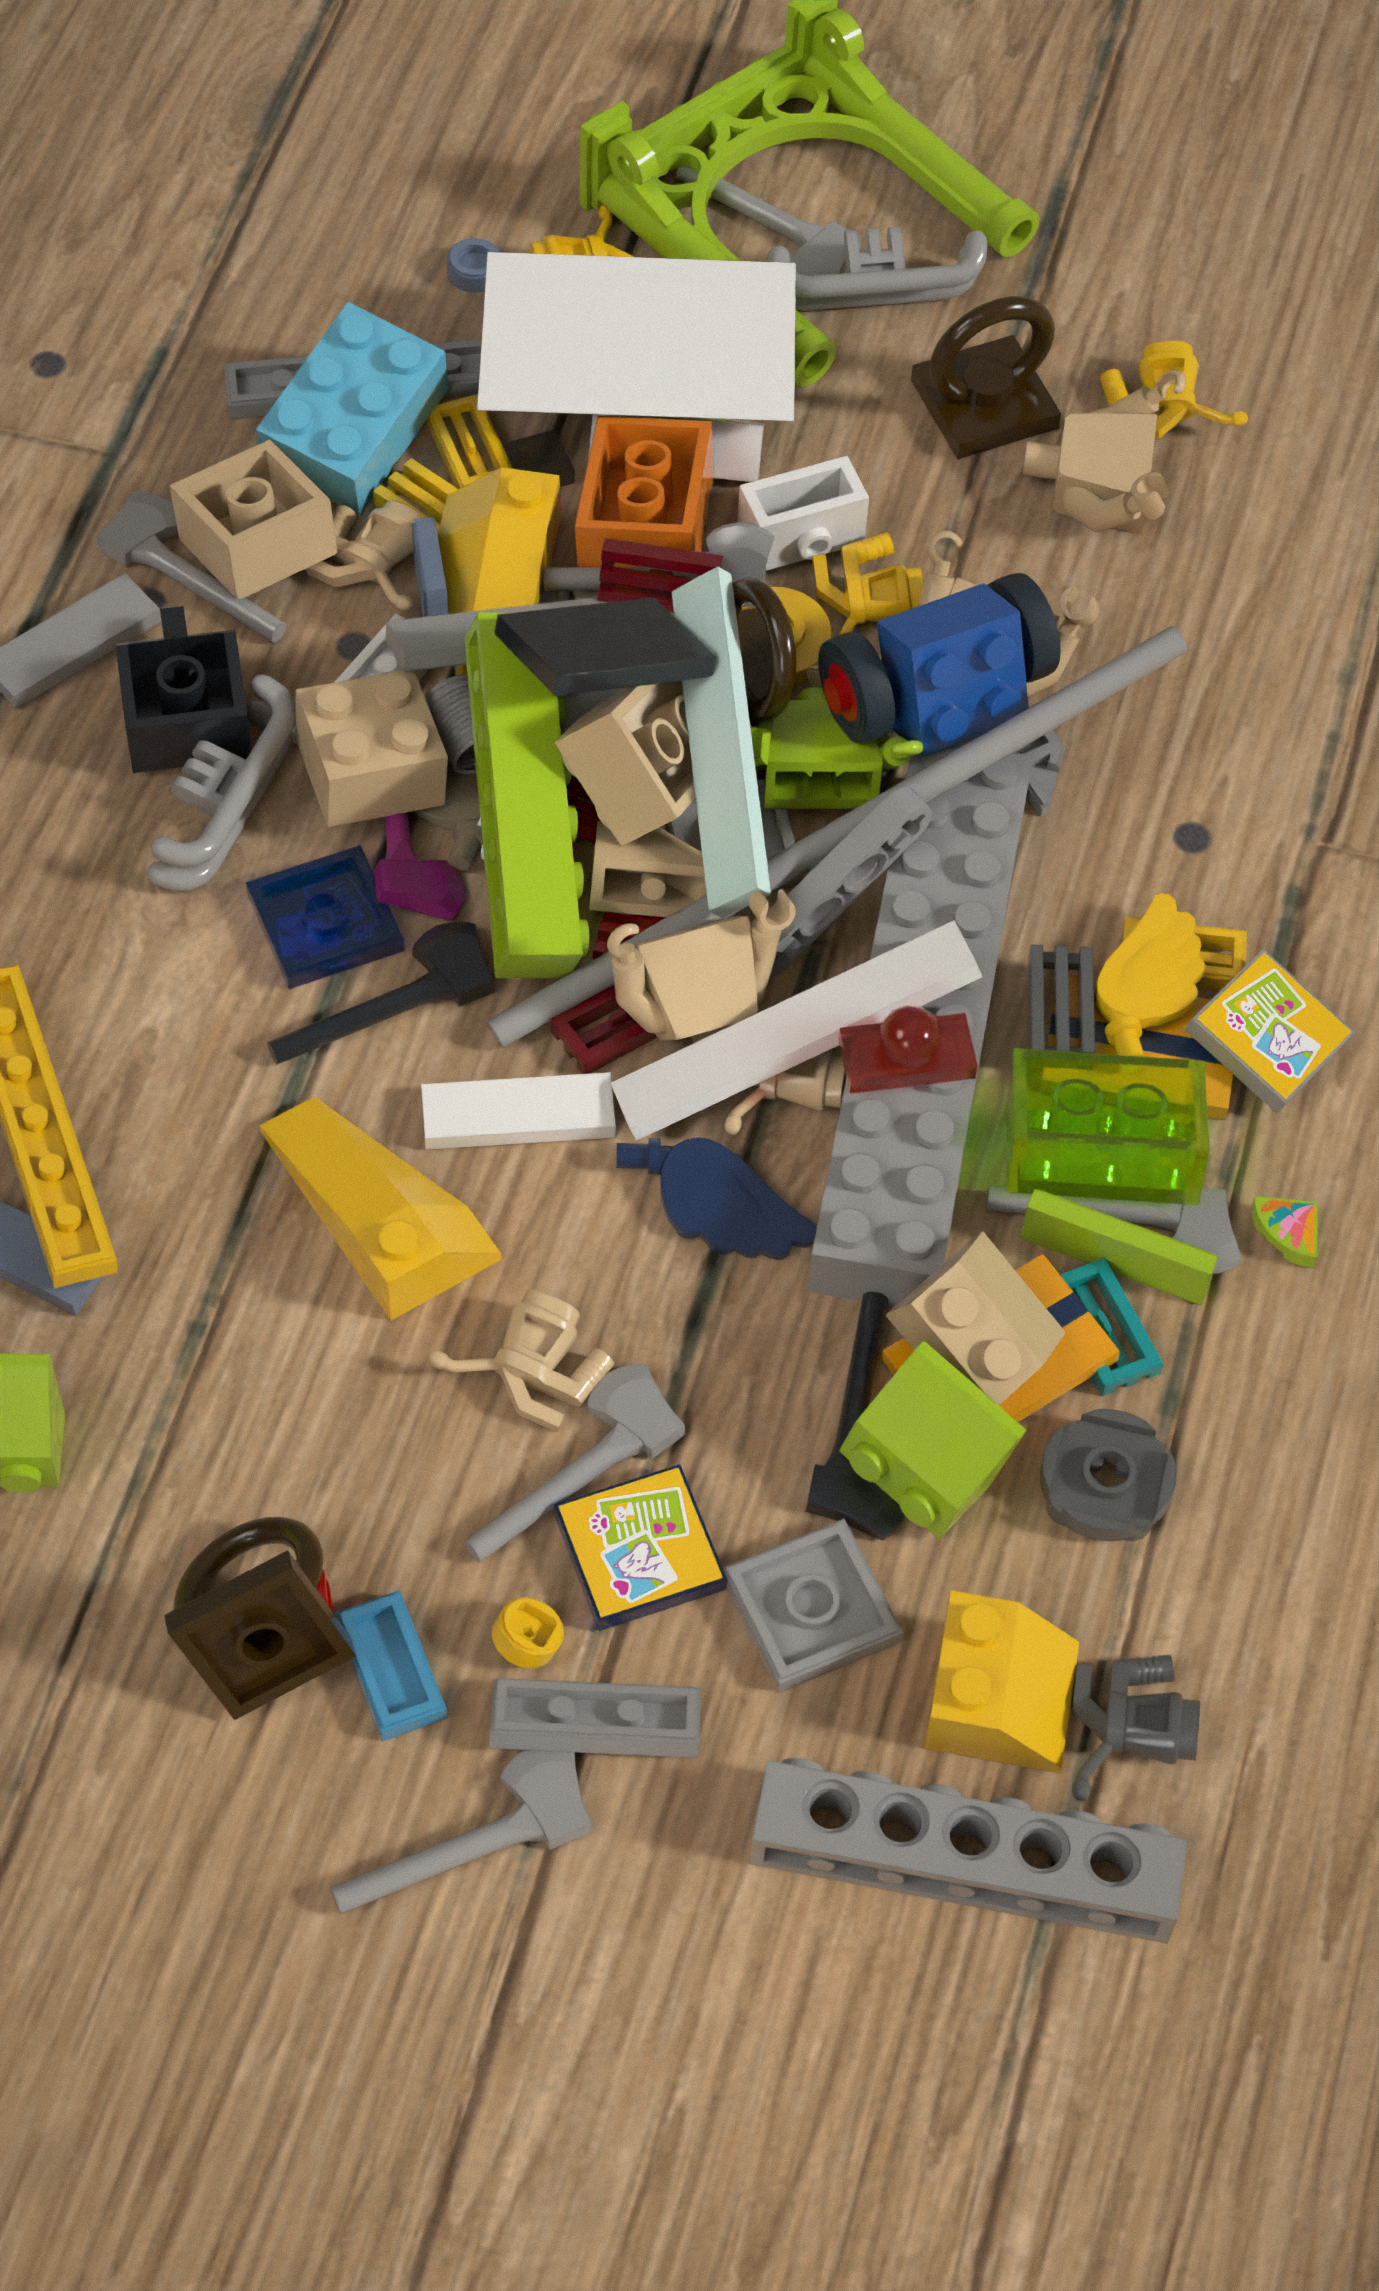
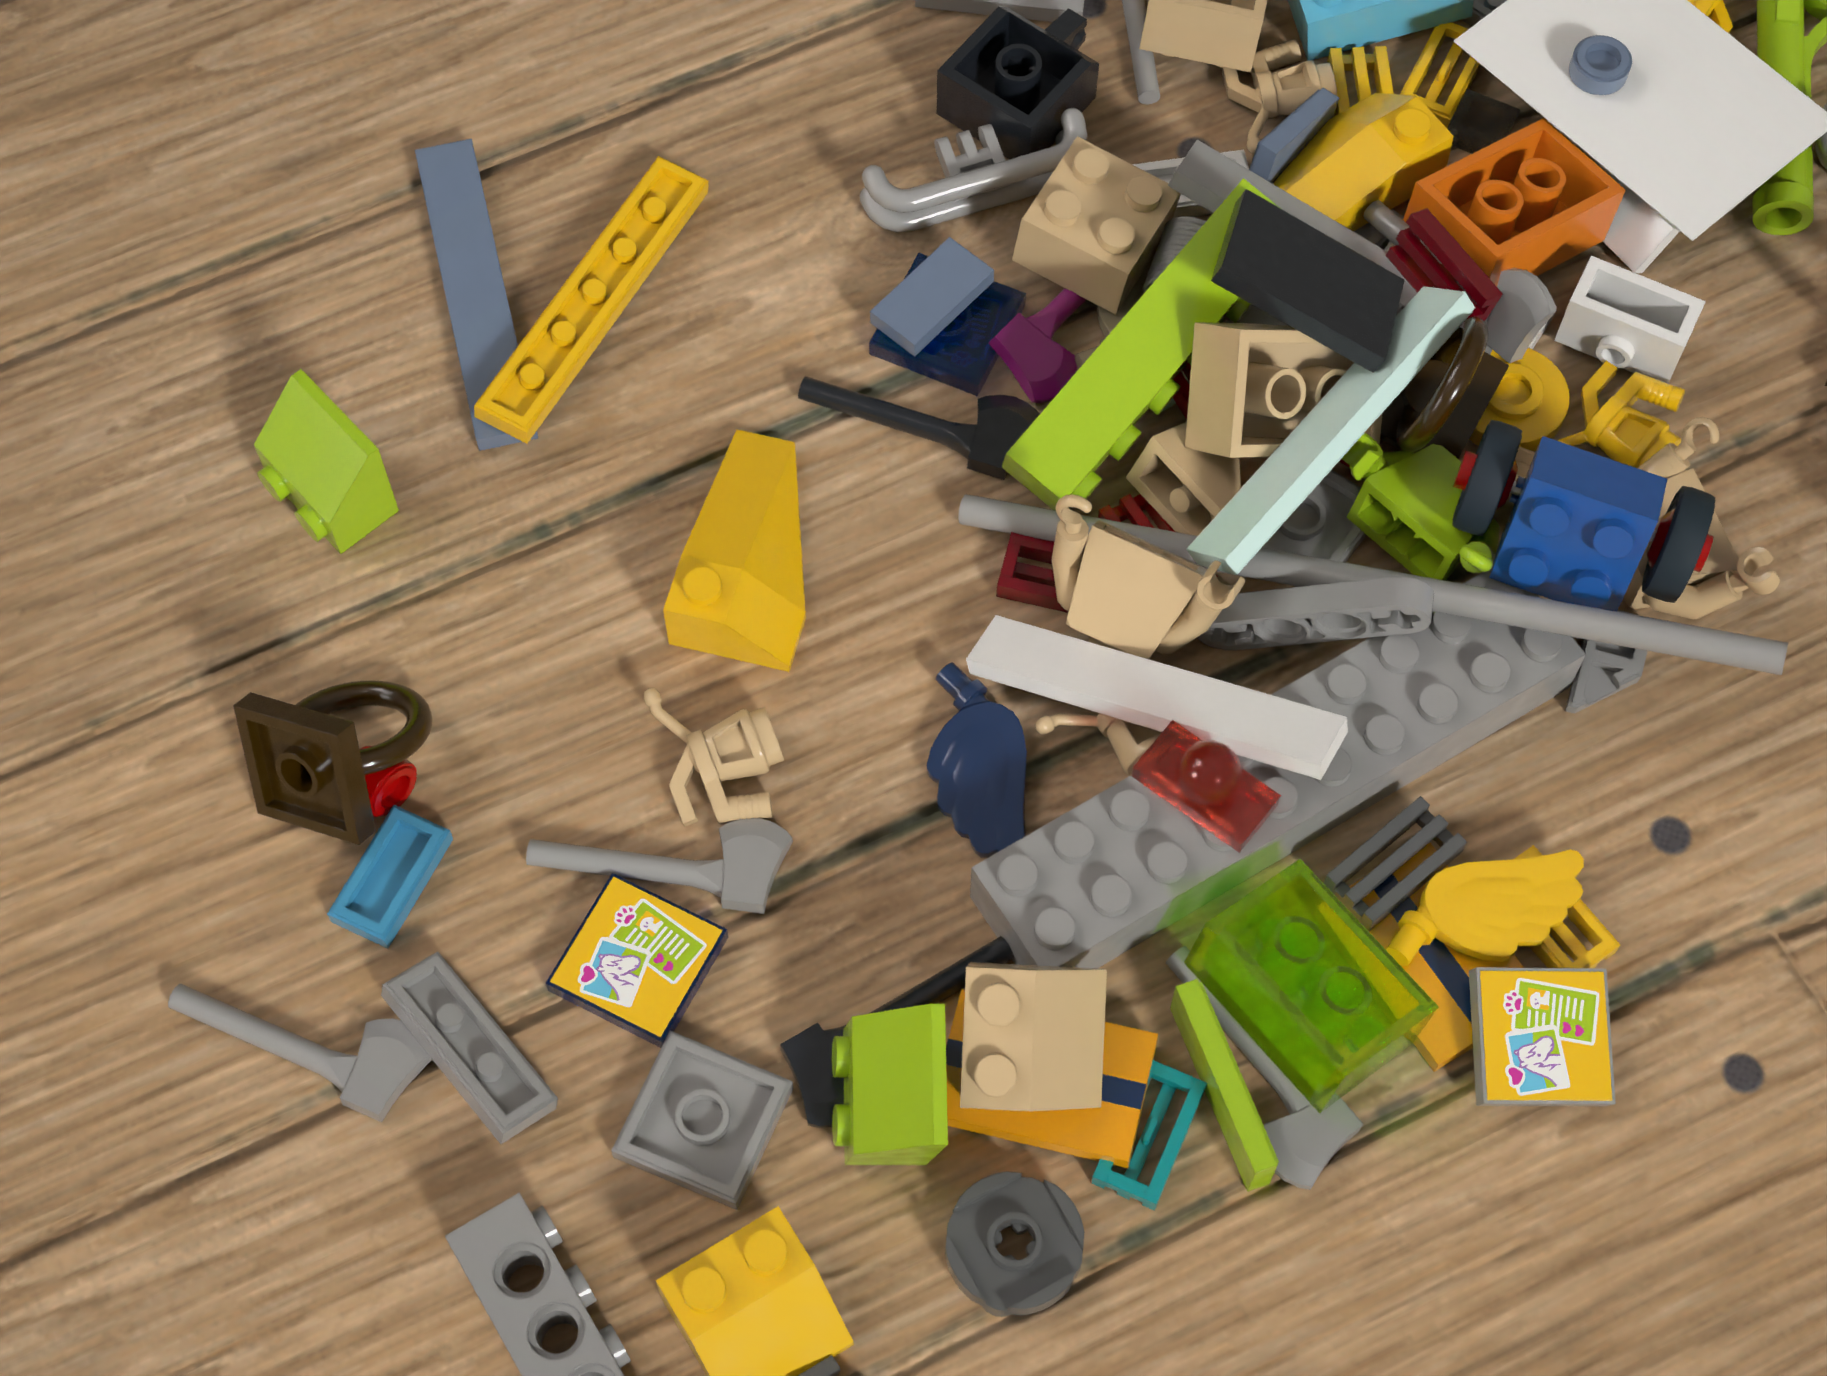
camera: 50 degrees right, 5 degrees up
white tile [421,1072,616,1150] -> none
yellow tile [491,1597,564,1669] -> none
tile [1251,1195,1318,1268] -> none
none -> sand blue tile [870,237,994,357]
none -> sand blue tile [1569,35,1632,95]

